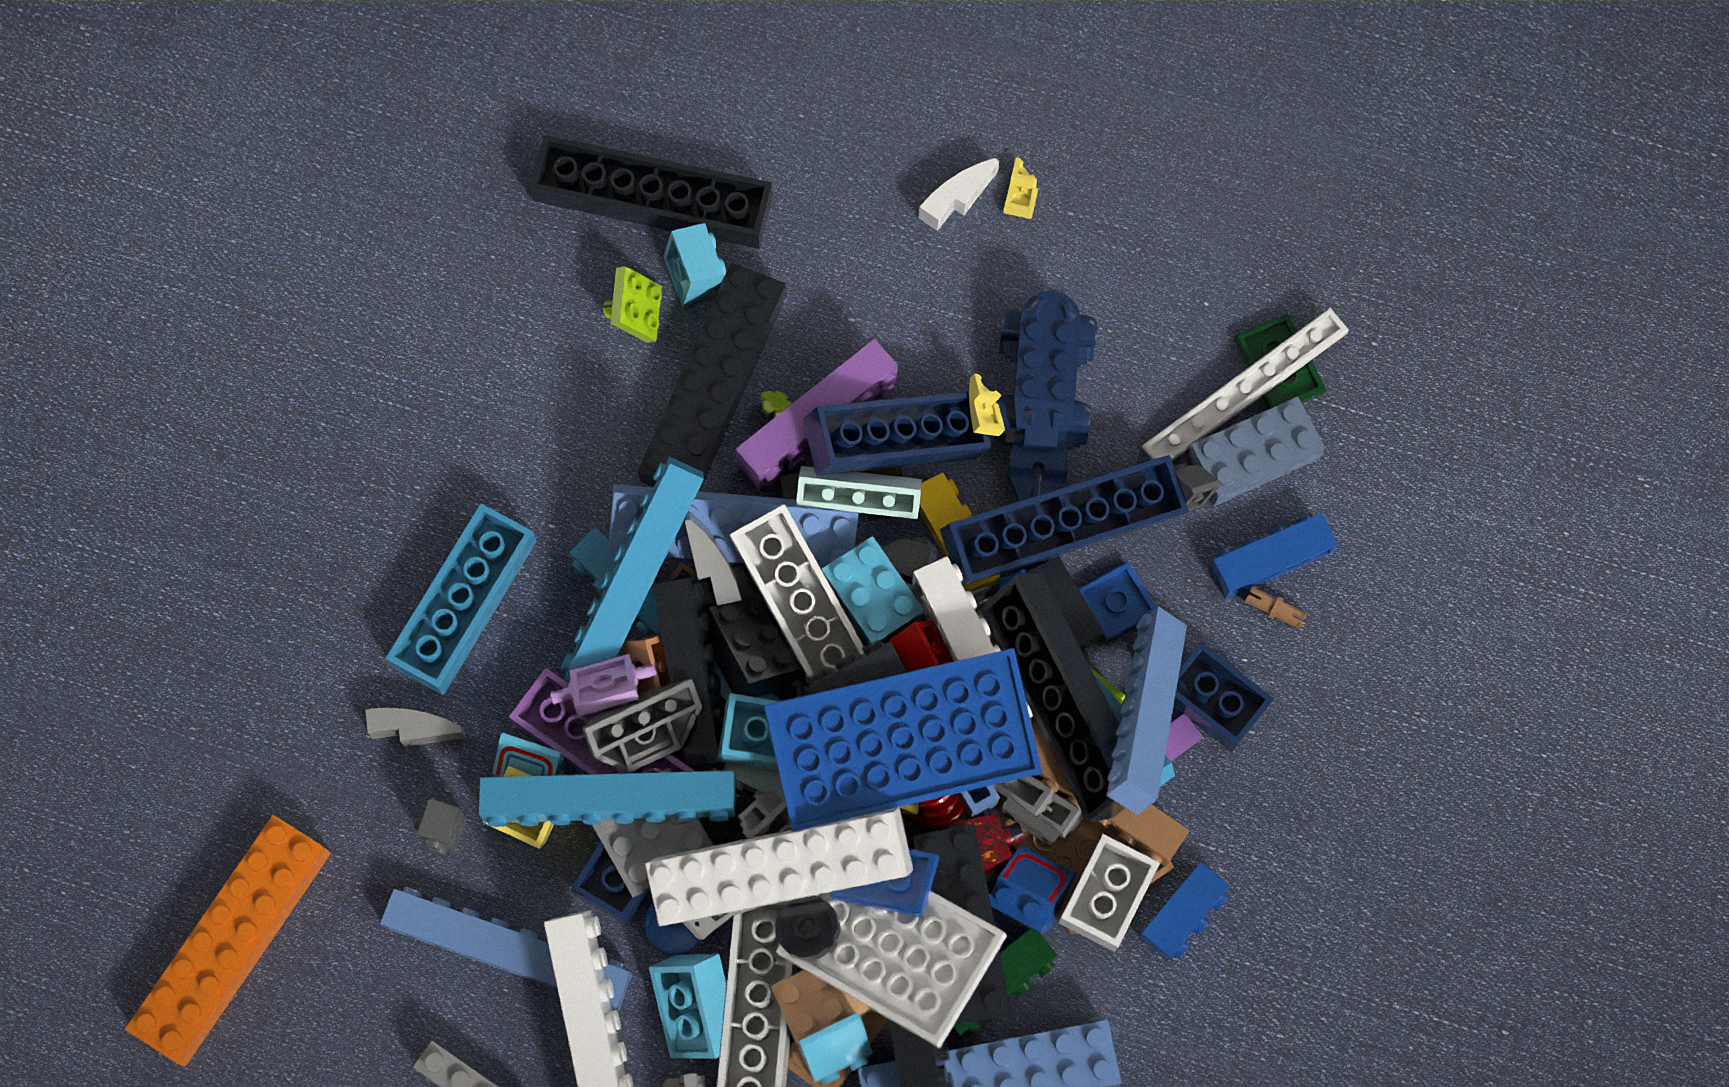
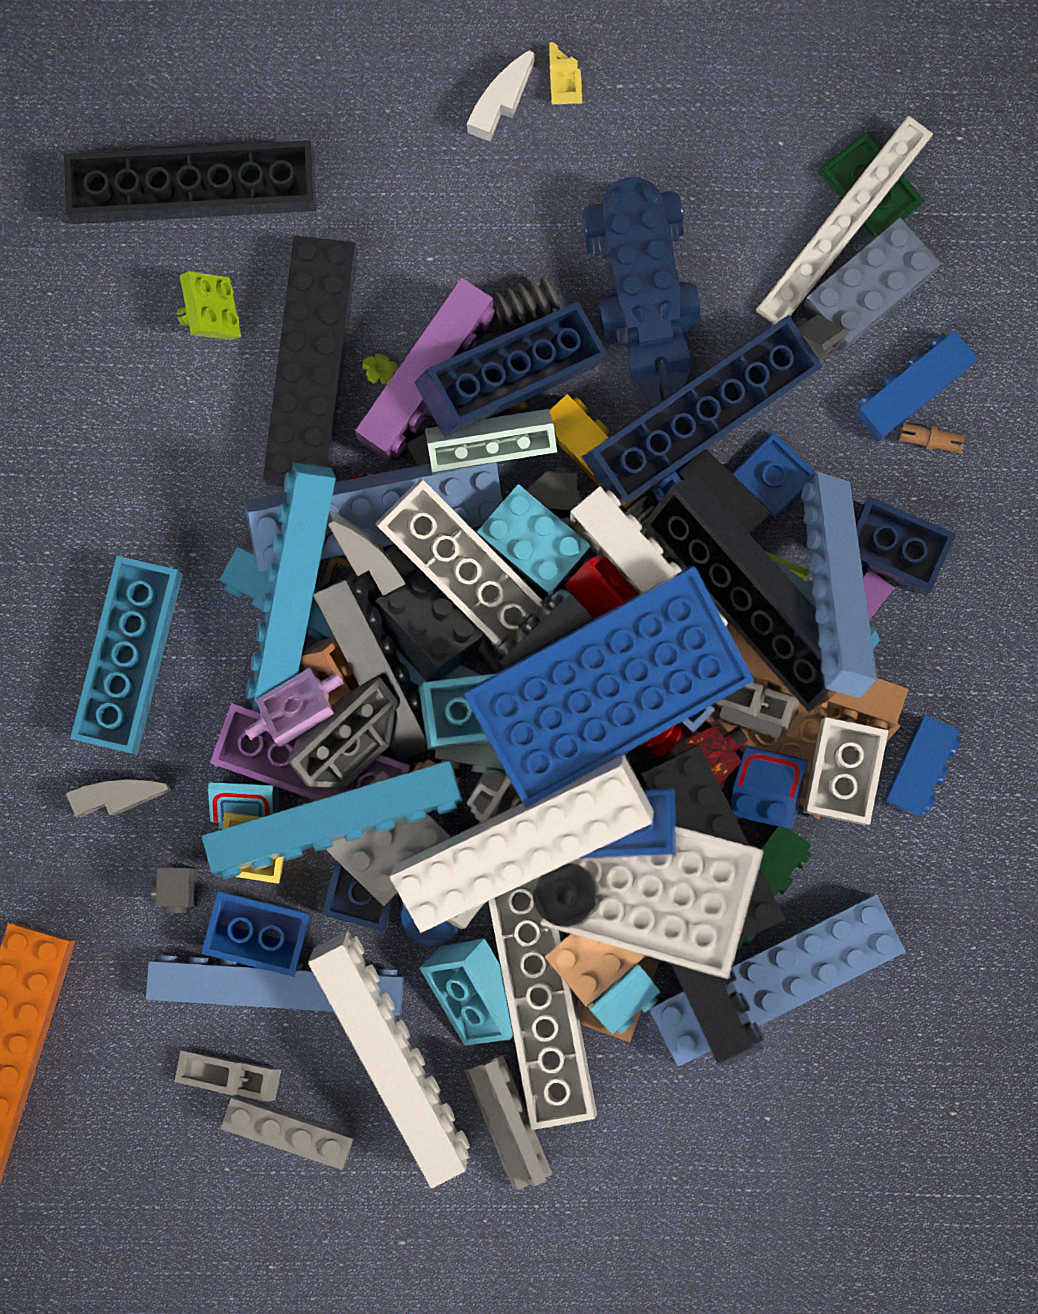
camera: 10 degrees left, 10 degrees up
medium azure slope [663,223,726,308] -> none
light yellow slope [969,373,1005,436] -> none
none -> light grey slope [174,1050,281,1101]
none -> blue slope [201,891,313,977]
none -> dark grey piece [493,277,560,331]

